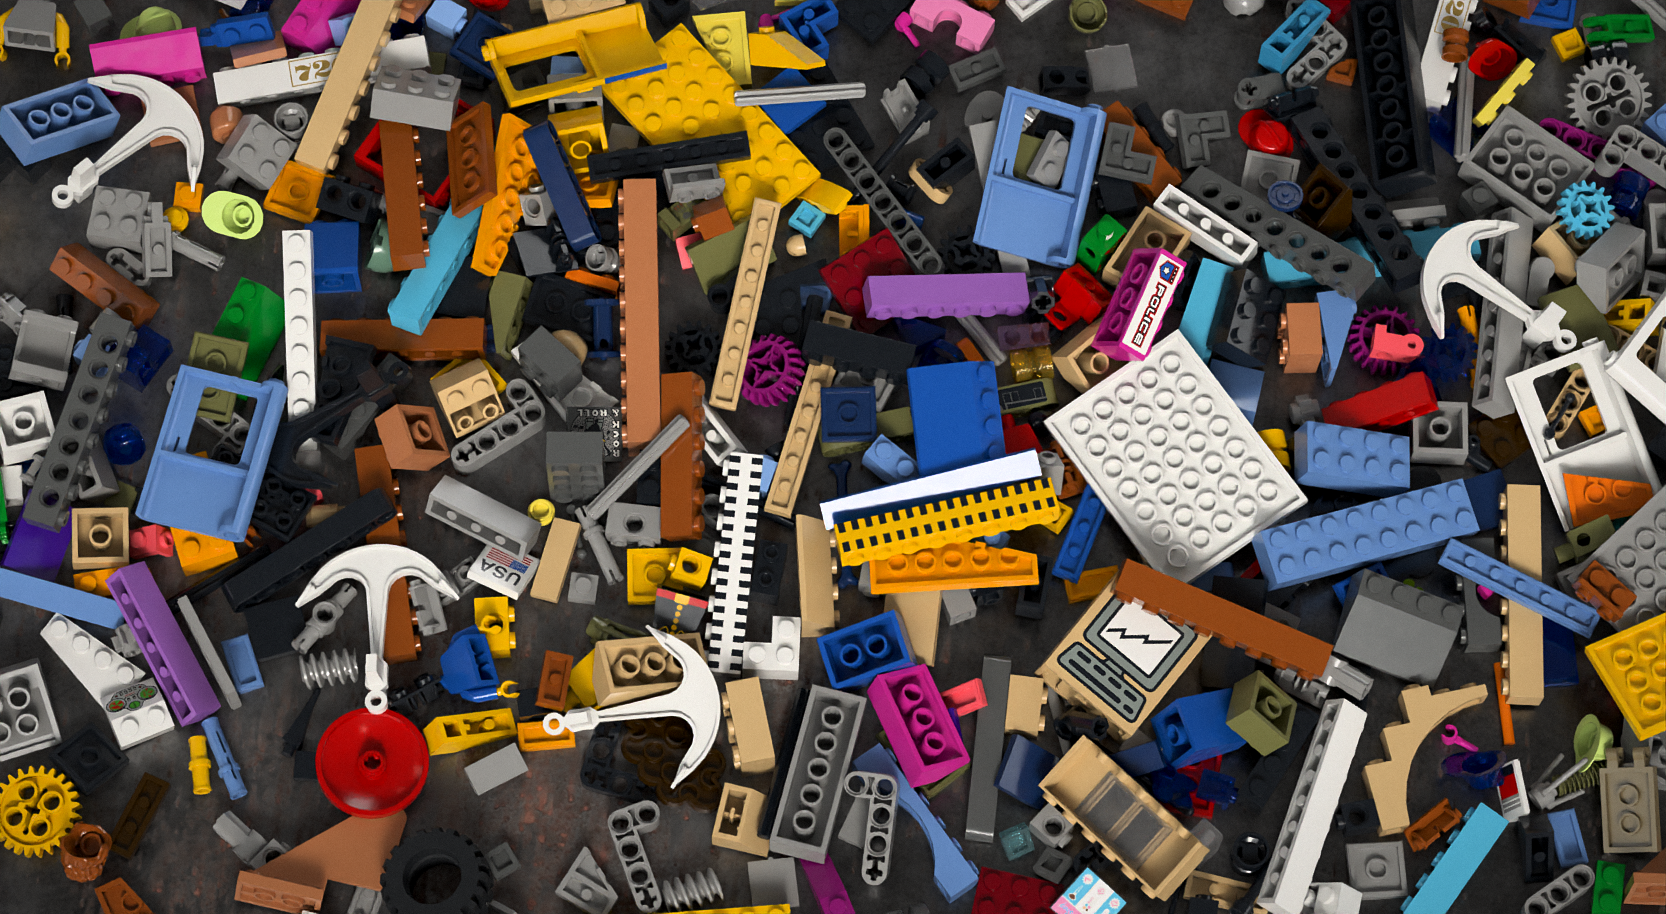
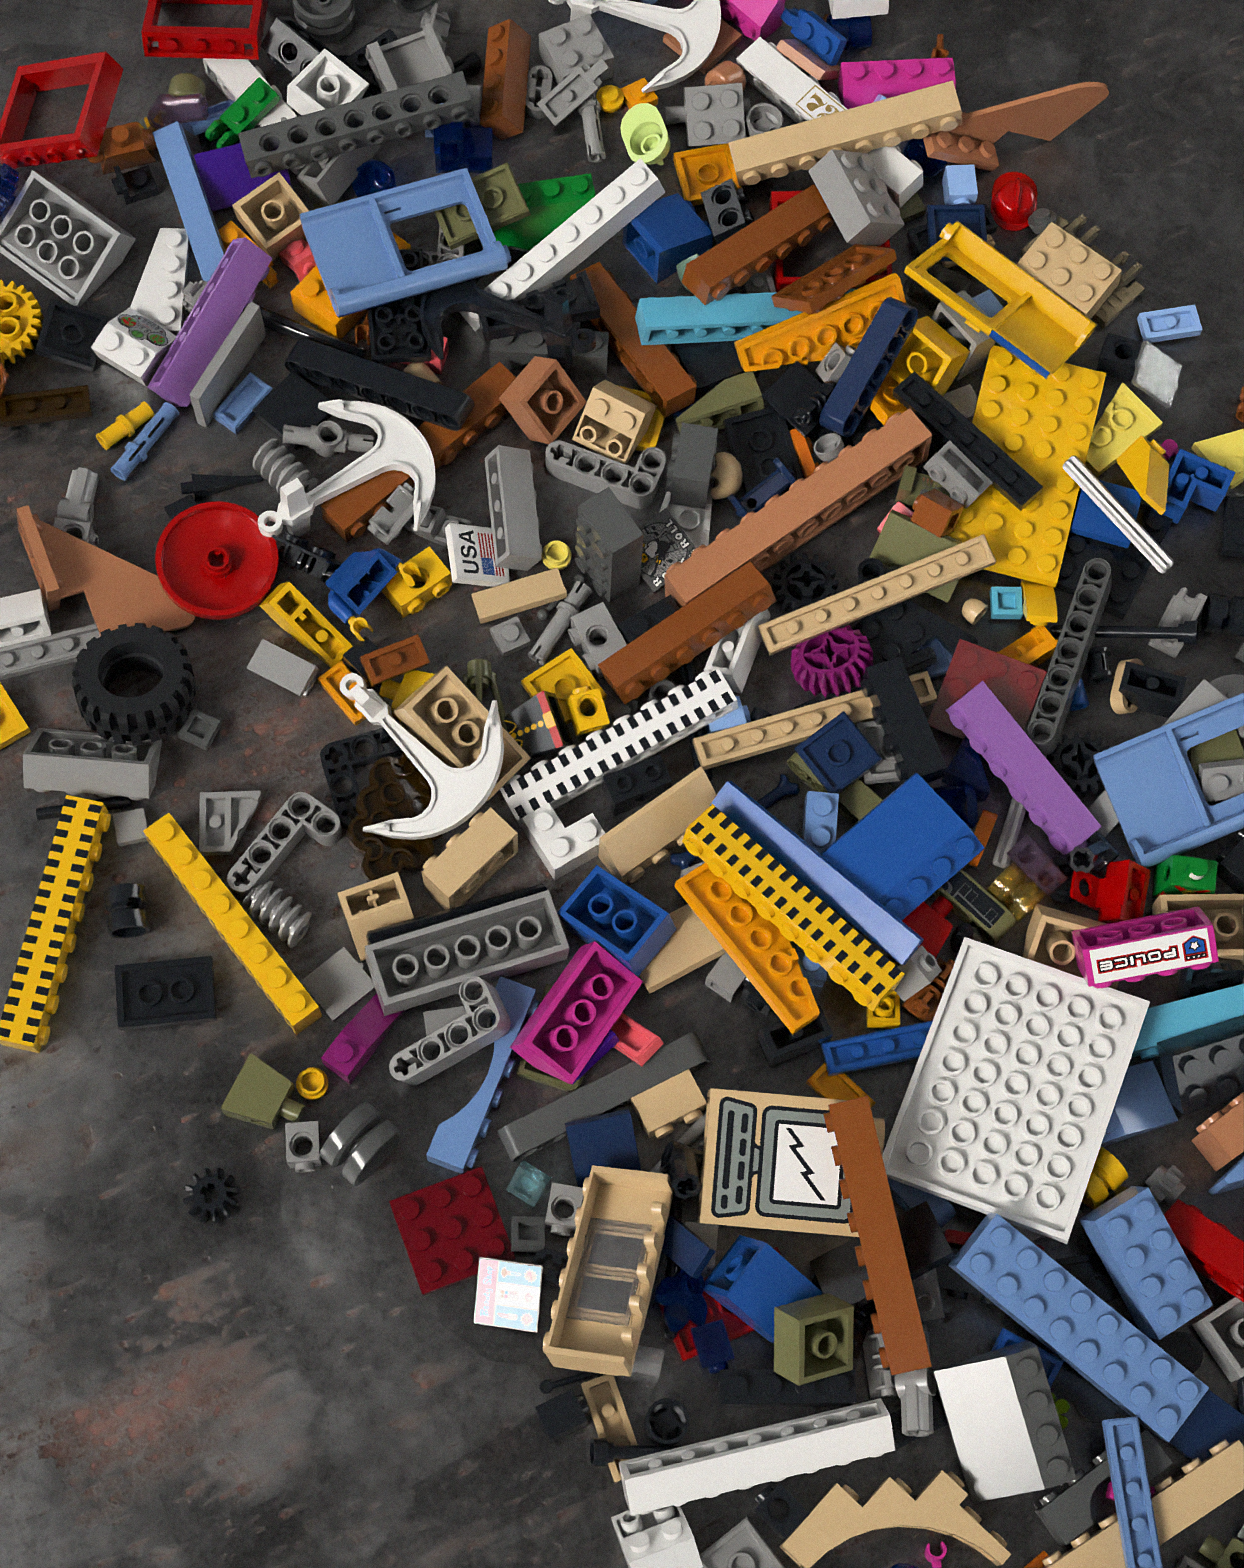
camera: 55 degrees right, 0 degrees up
light grey axle [585,414,690,520] -> none

